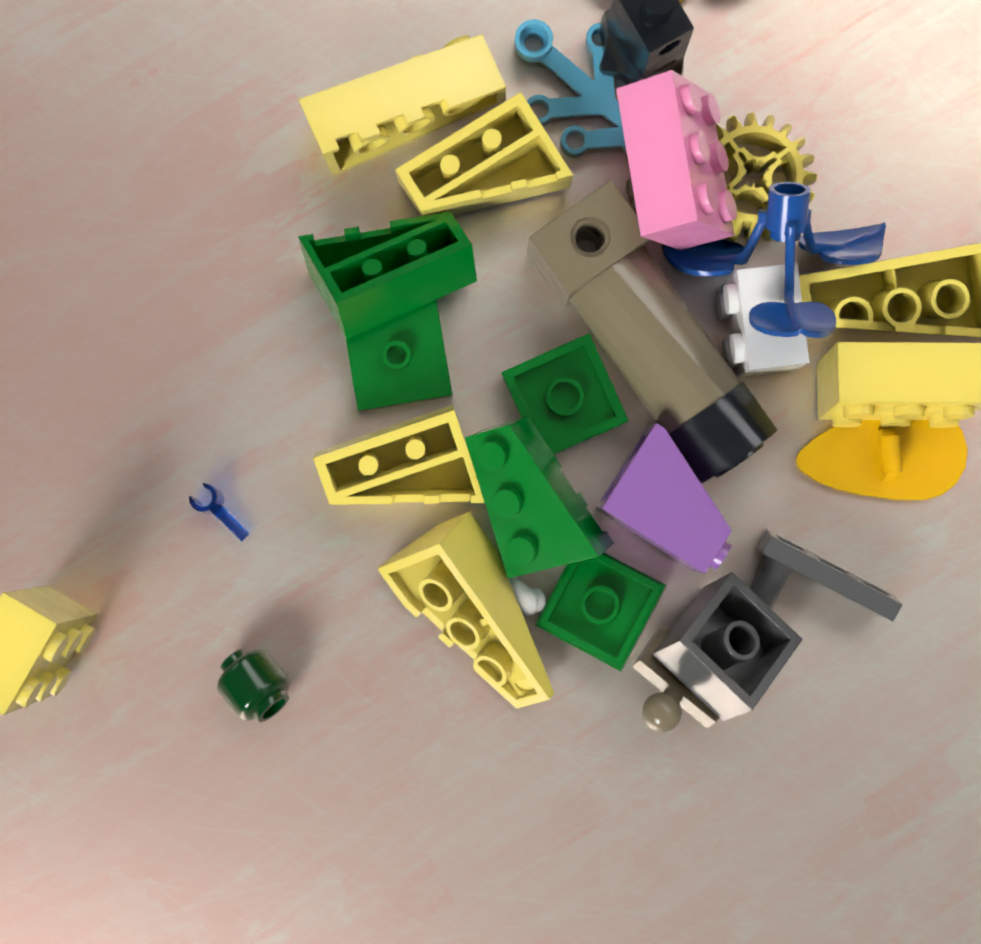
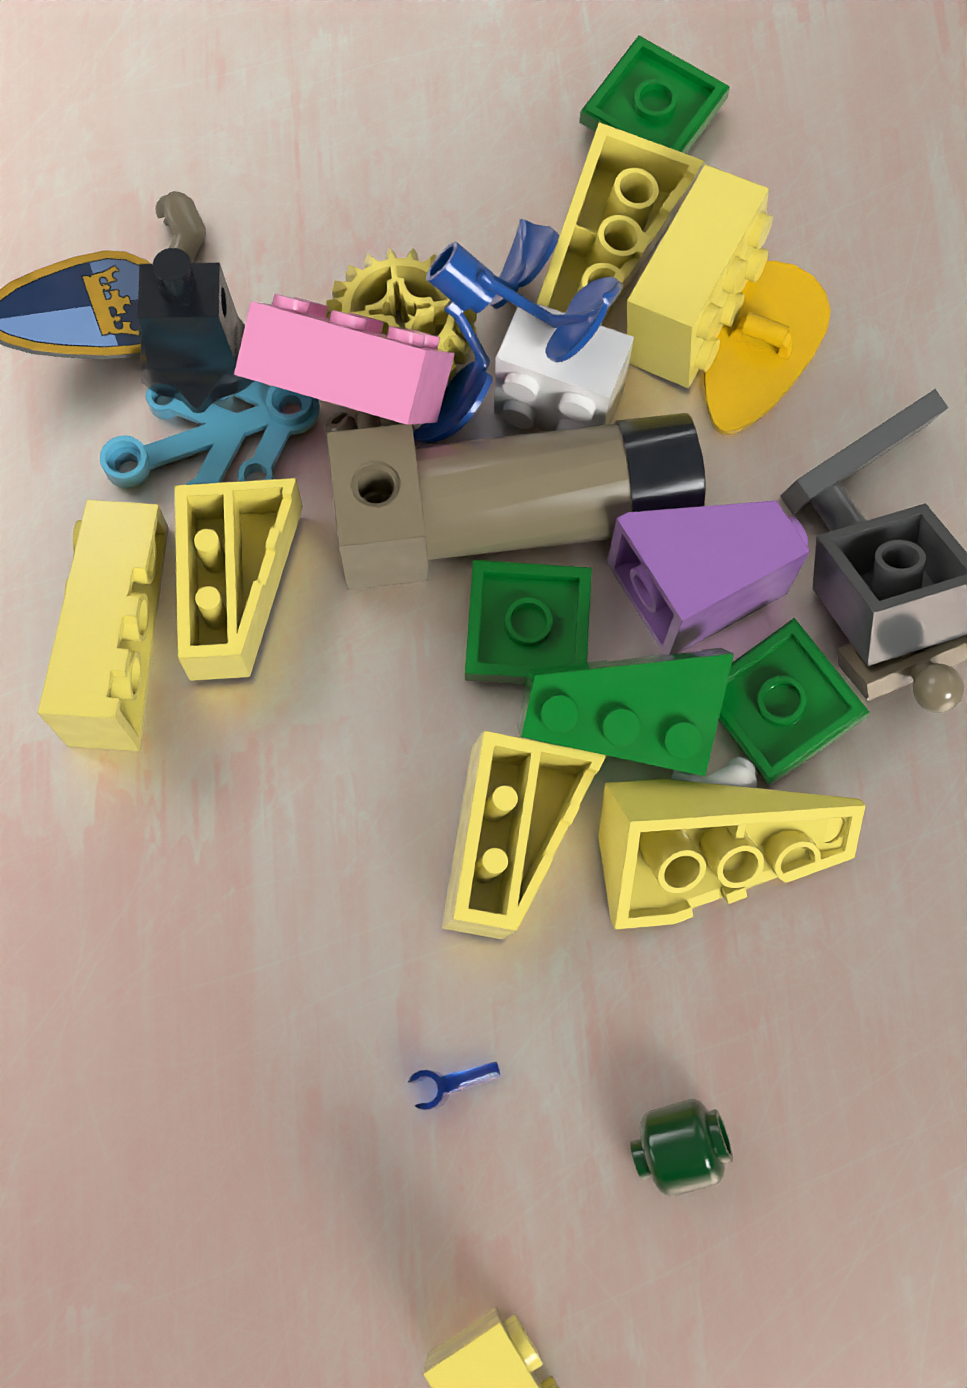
camera: 65 degrees left, 15 degrees down
green wedge [298,211,477,340] -> none
green plate [346,301,453,412] -> none

